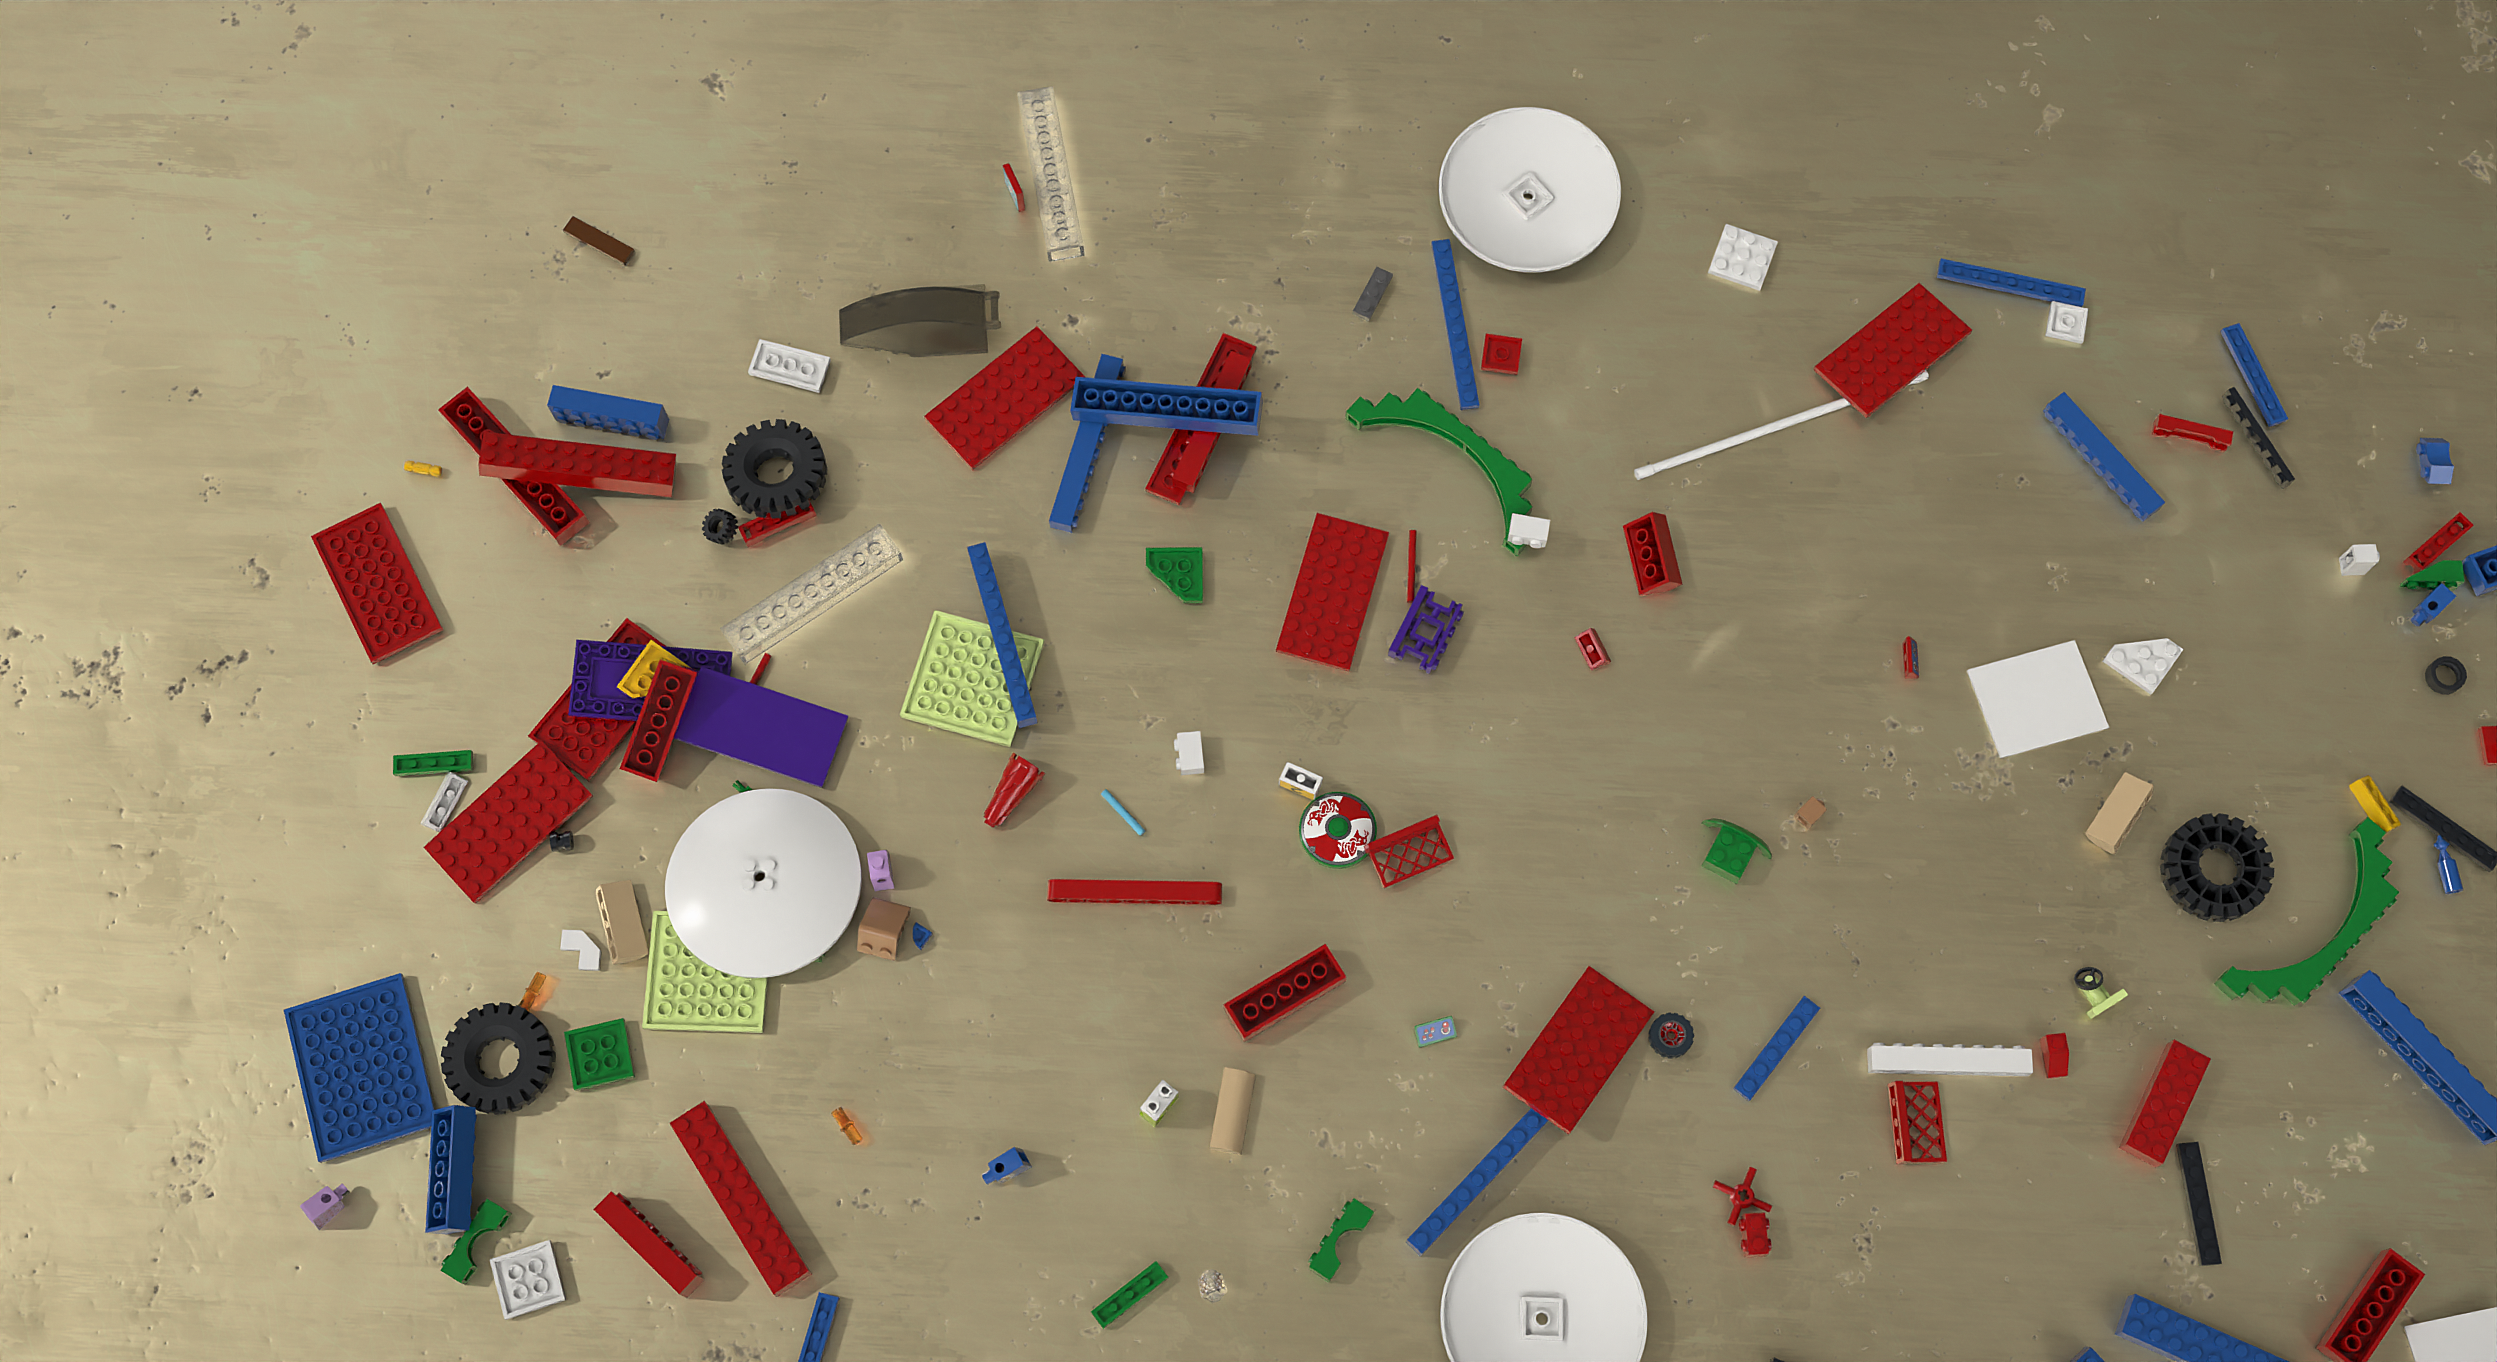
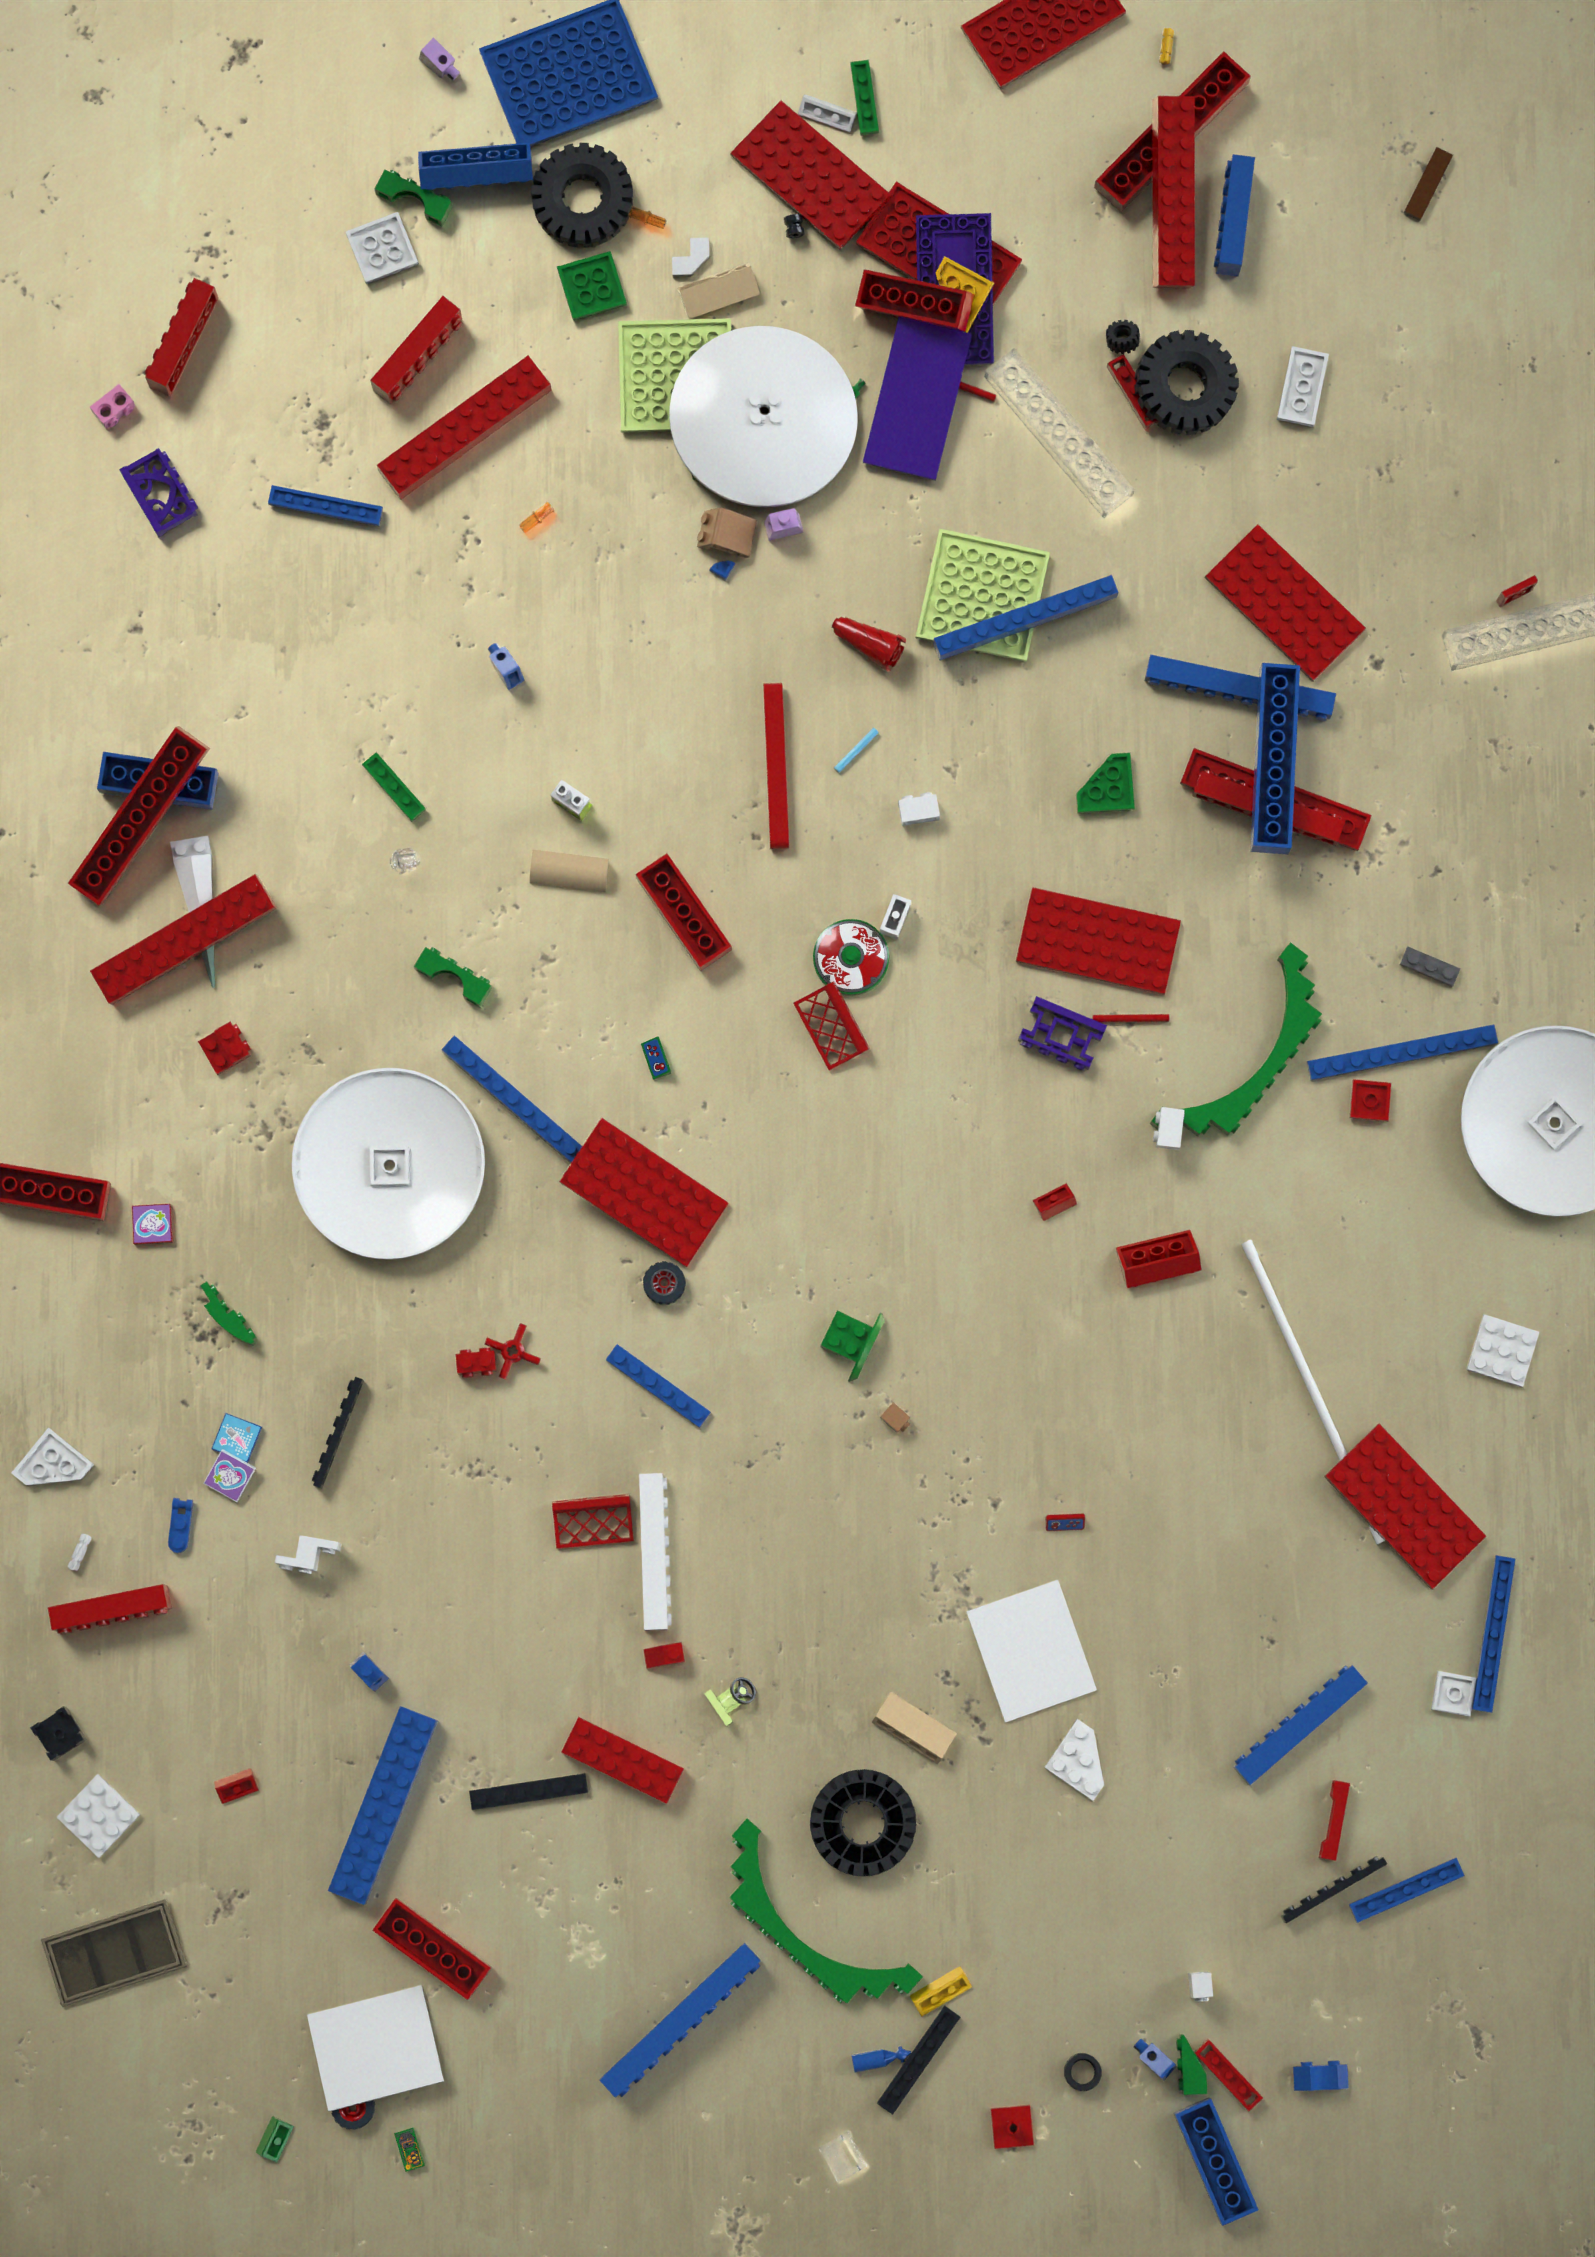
camera: 85 degrees right, 10 degrees up
clear smoke windscreen [839,284,1001,357] -> none

